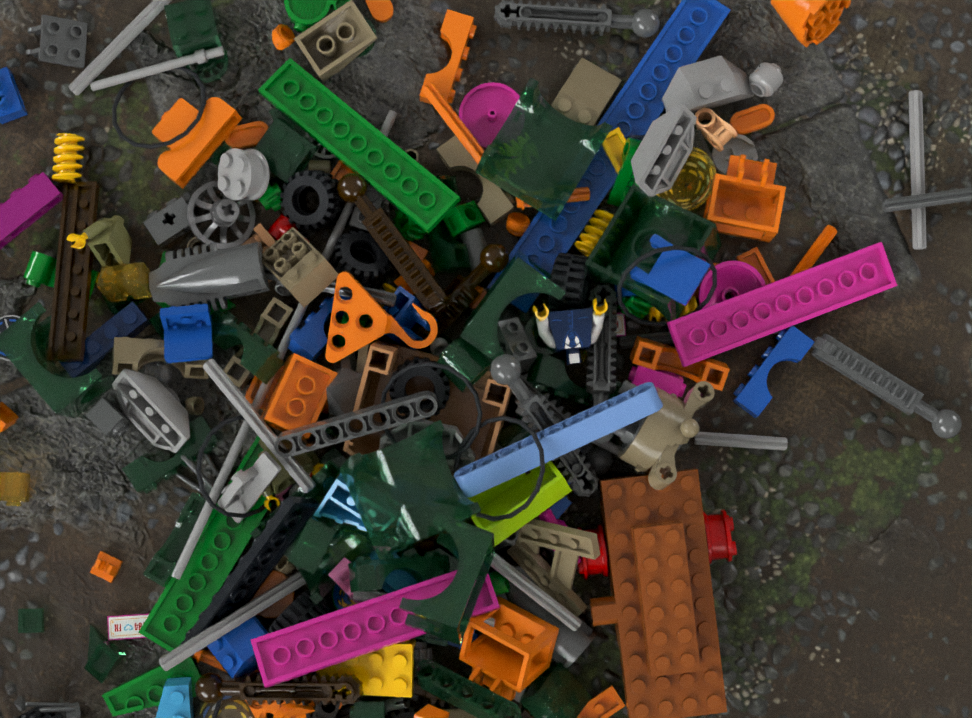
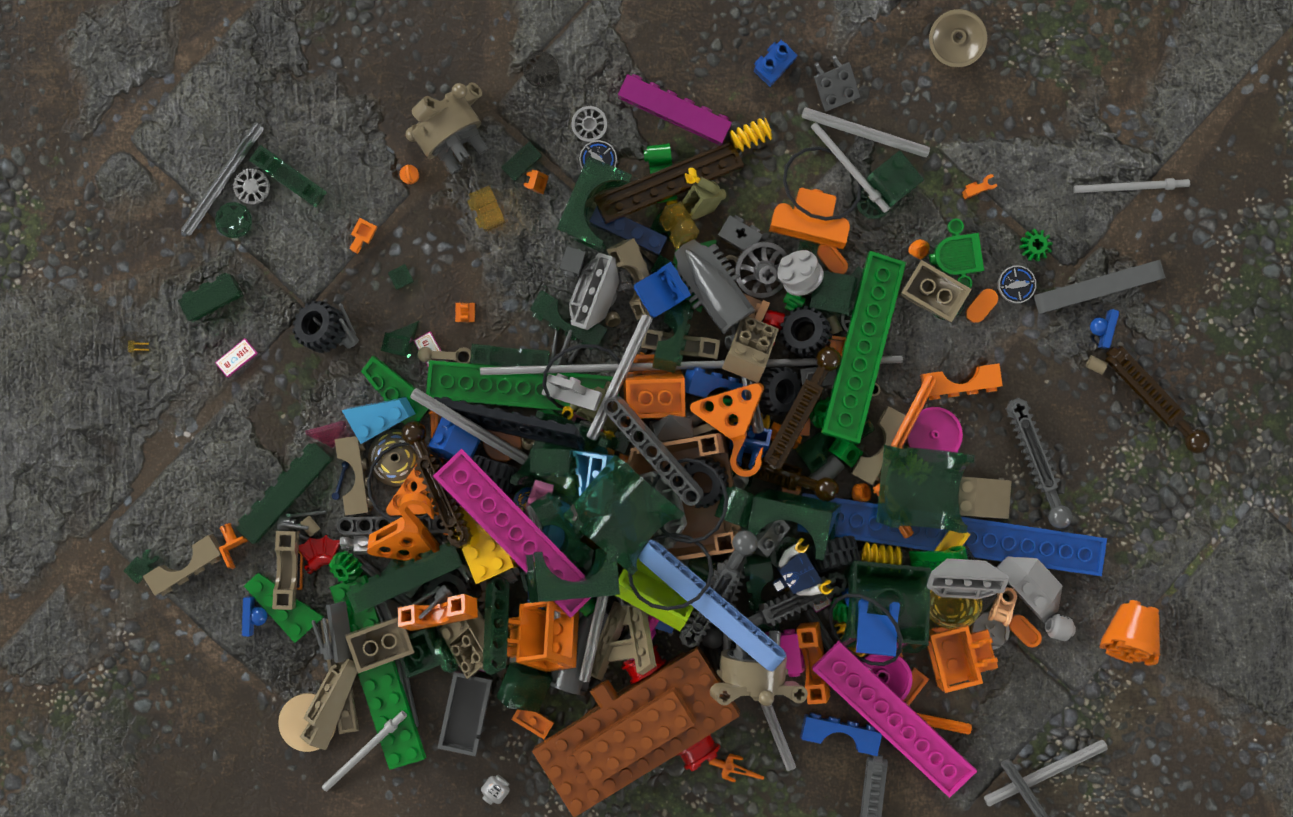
camera: 60 degrees right, 5 degrees up
none -> dark tan piece [418,347,474,364]
none -> orange piece [709,753,764,782]

